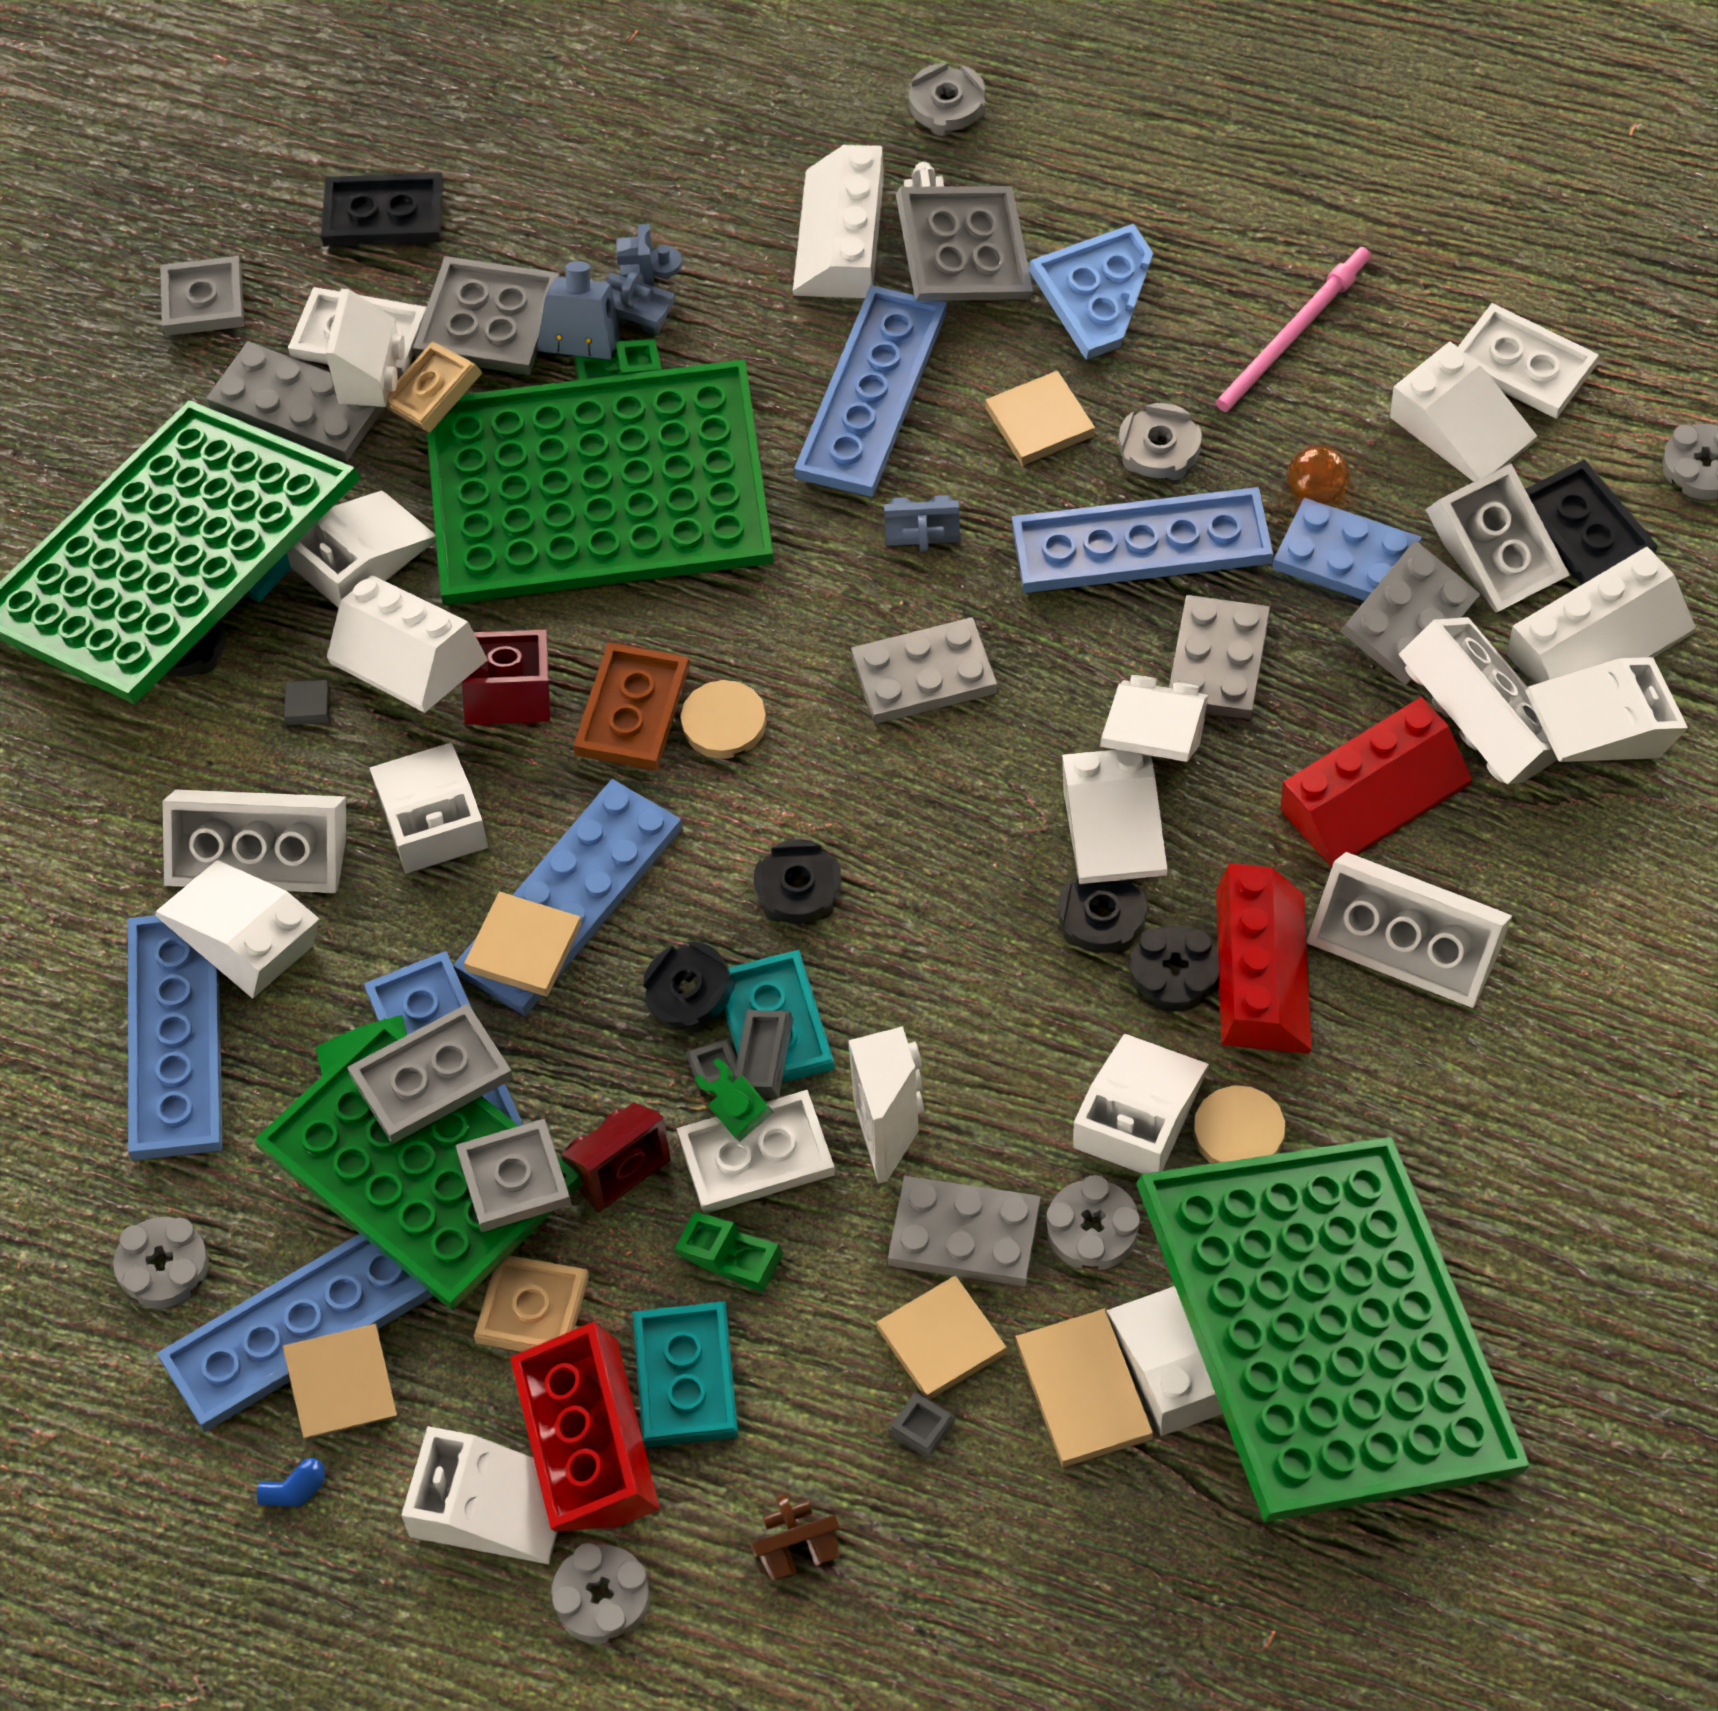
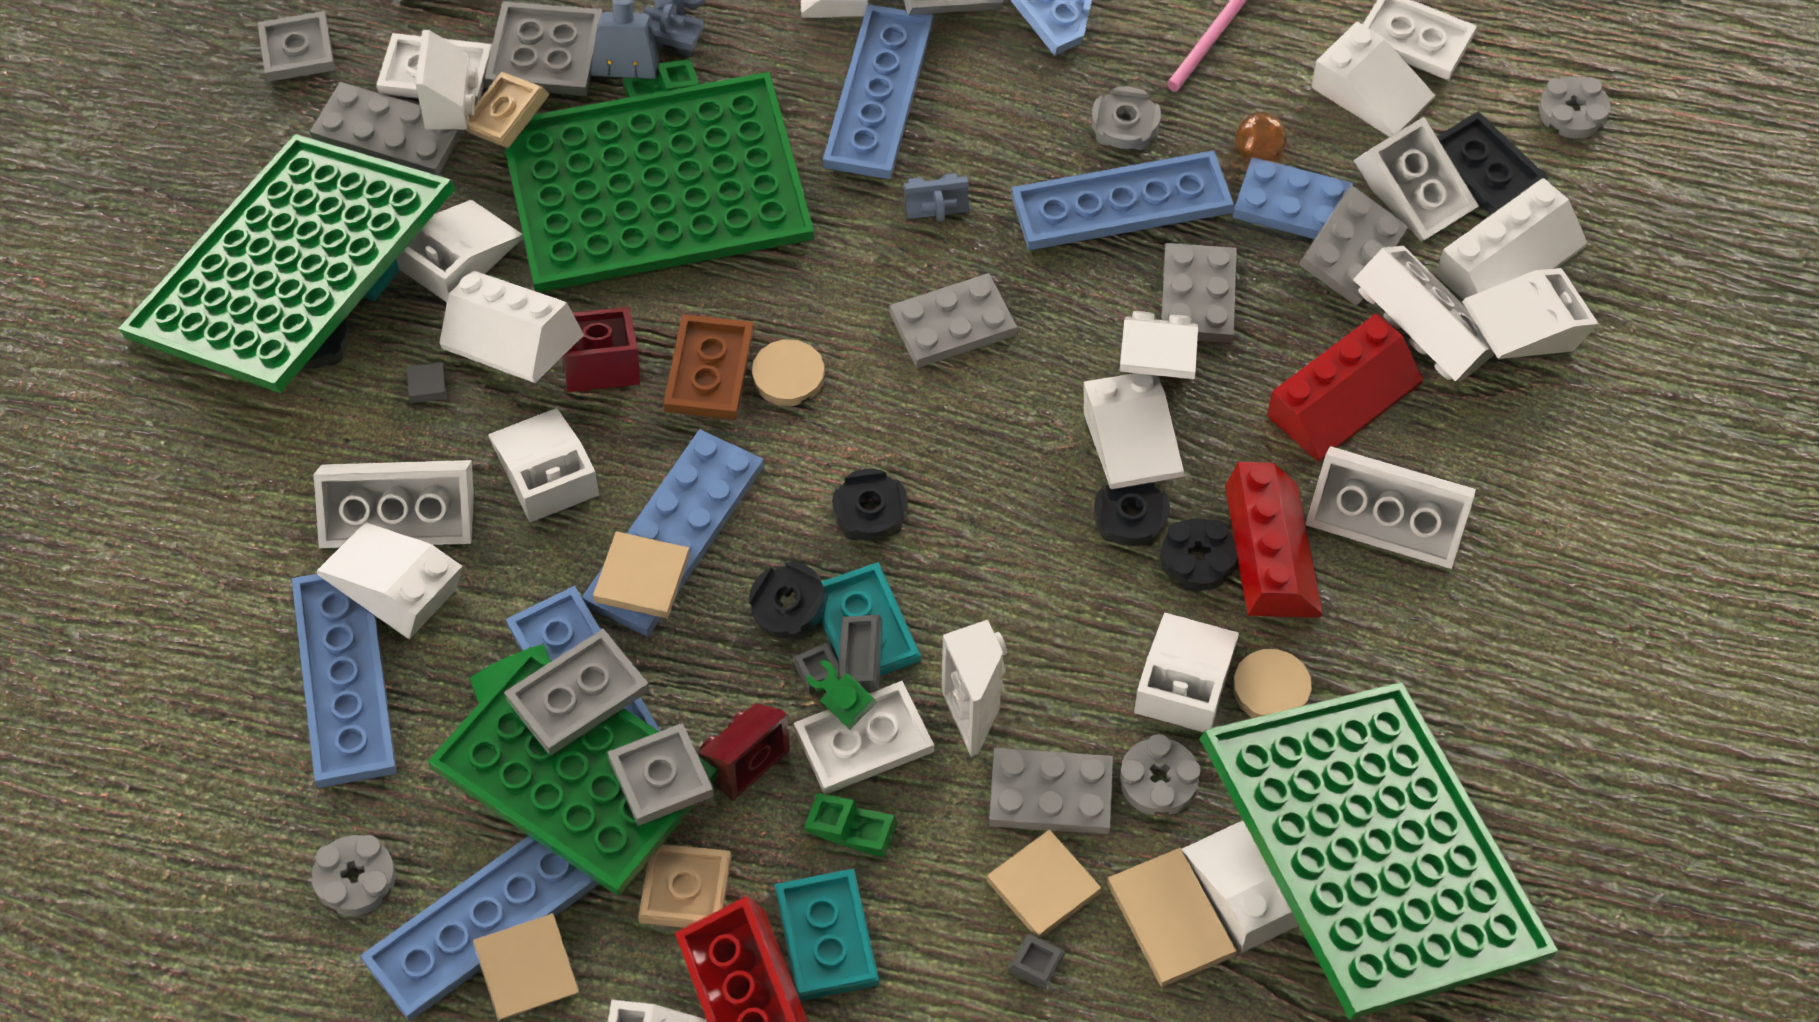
camera: 10 degrees left, 0 degrees up
tan tile [985,370,1095,466] -> none

